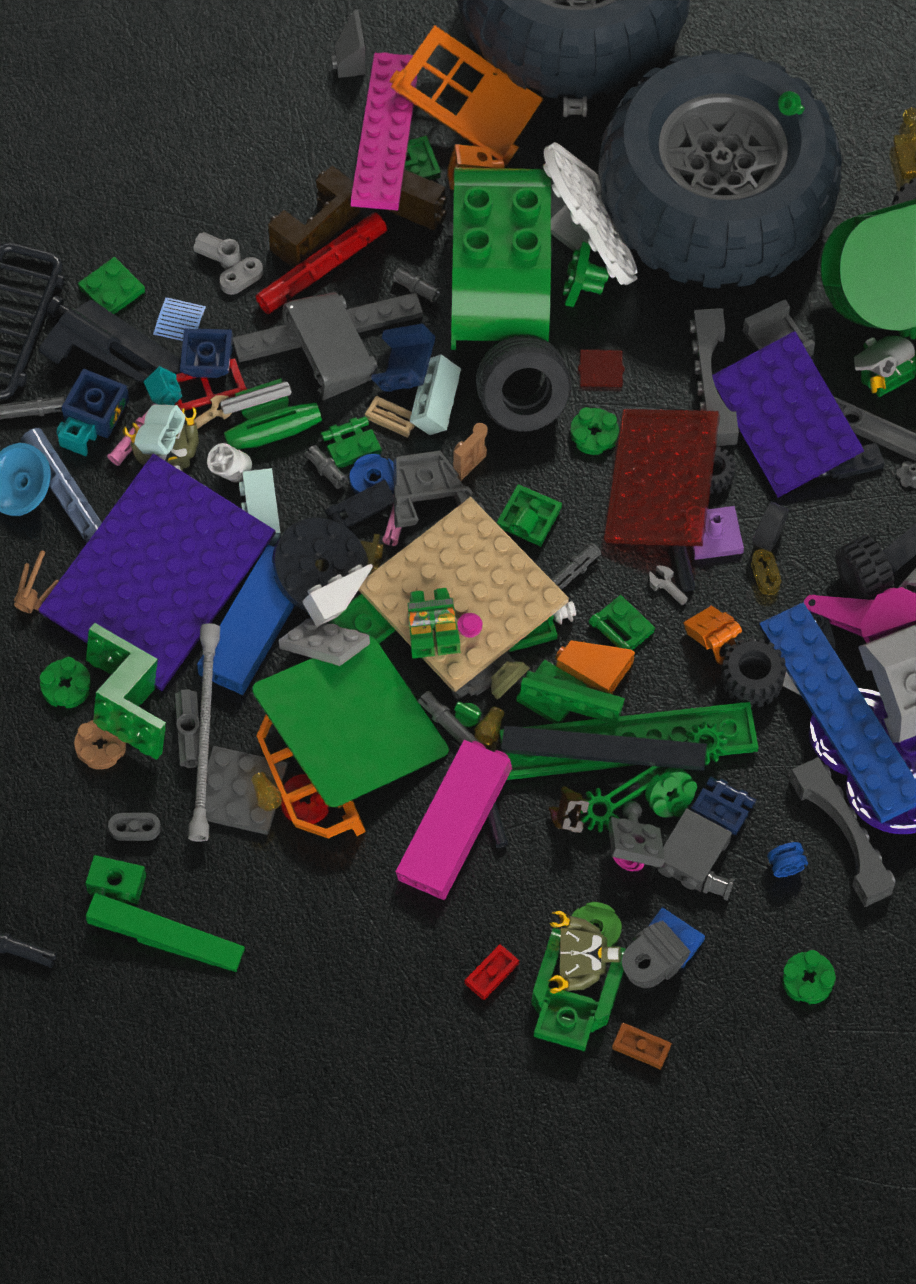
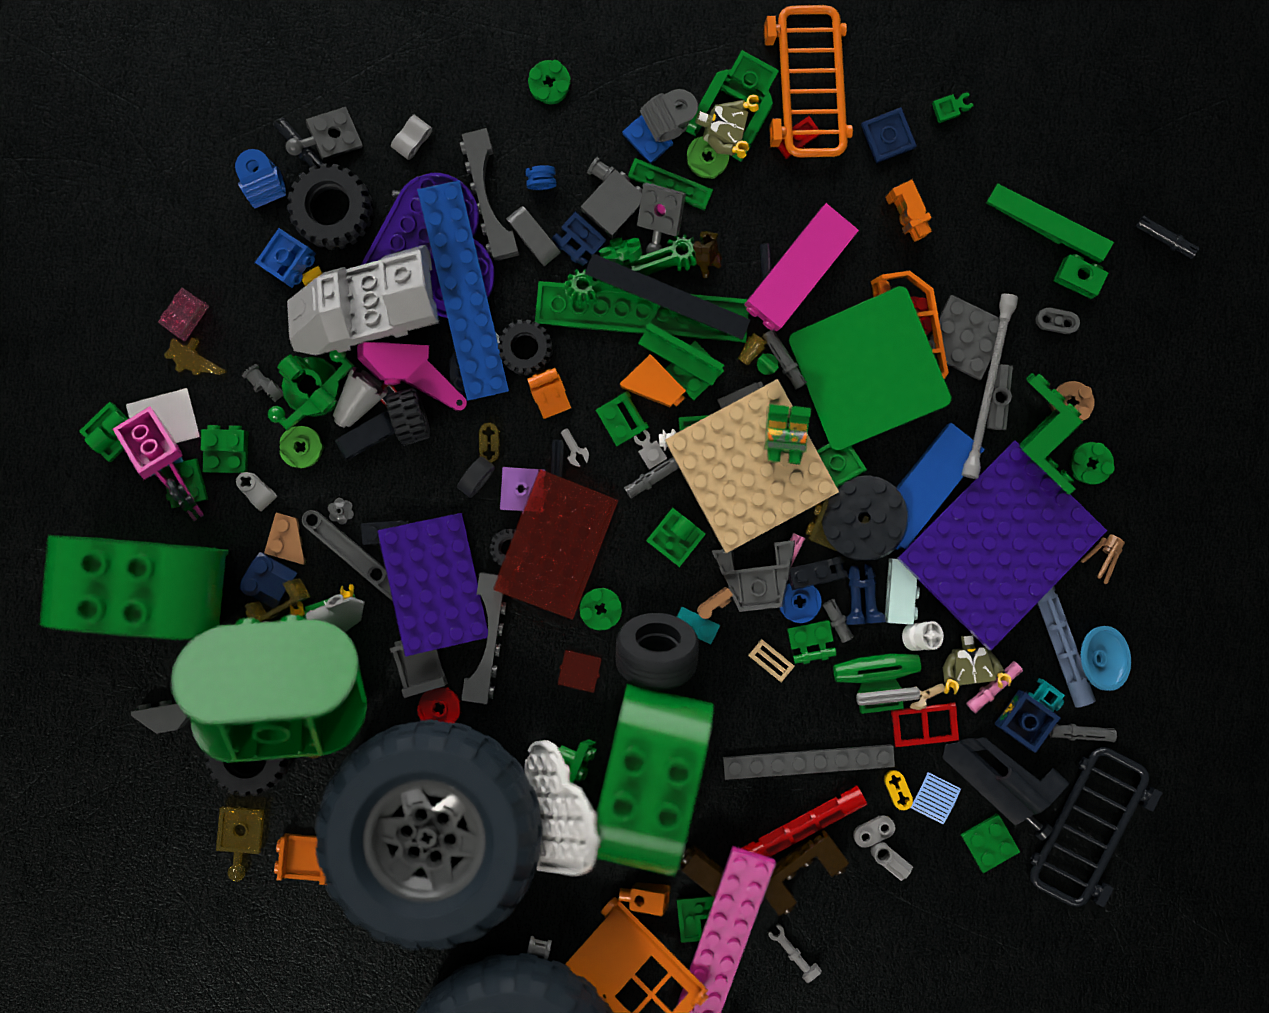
camera: 165 degrees left, 25 degrees up
light aqua brick [135,405,185,455] -> none
teal window [144,366,182,405] -> none
dark blue slope [180,328,233,378] -> none
clear yellow cone [251,772,282,811] -> none
light grey plate [279,618,370,666] -> none
dark grey windscreen [282,292,378,400] -> none
white slope [302,564,373,627] -> none
dark blue panel [371,324,436,392] -> none
dark grey pin [393,268,440,303] -> none
light aqua brick [410,355,461,435] -> none
dark pink plate [457,613,483,638] -> none
olive piece [491,661,530,700] -> none
dark orange plate [612,1023,672,1070] -> none
green plate [778,91,805,116] -> none
none -> orange panel [274,833,326,885]
none -> red plate [417,687,461,723]
none -> dark grey beam [506,206,561,266]
none -> green tile [628,158,713,211]
none -> light grey plate [634,430,667,470]
none -> teal plate [677,607,720,644]
none -> orange bar [764,5,853,157]
none -> light grey piece [768,923,821,983]
none -> dark blue piece [846,564,886,625]
none -> dark blue plate [861,107,917,163]
none -> yellow beam [884,770,913,810]
none -> orange hips [886,180,932,242]
none -> green plate [932,93,973,123]

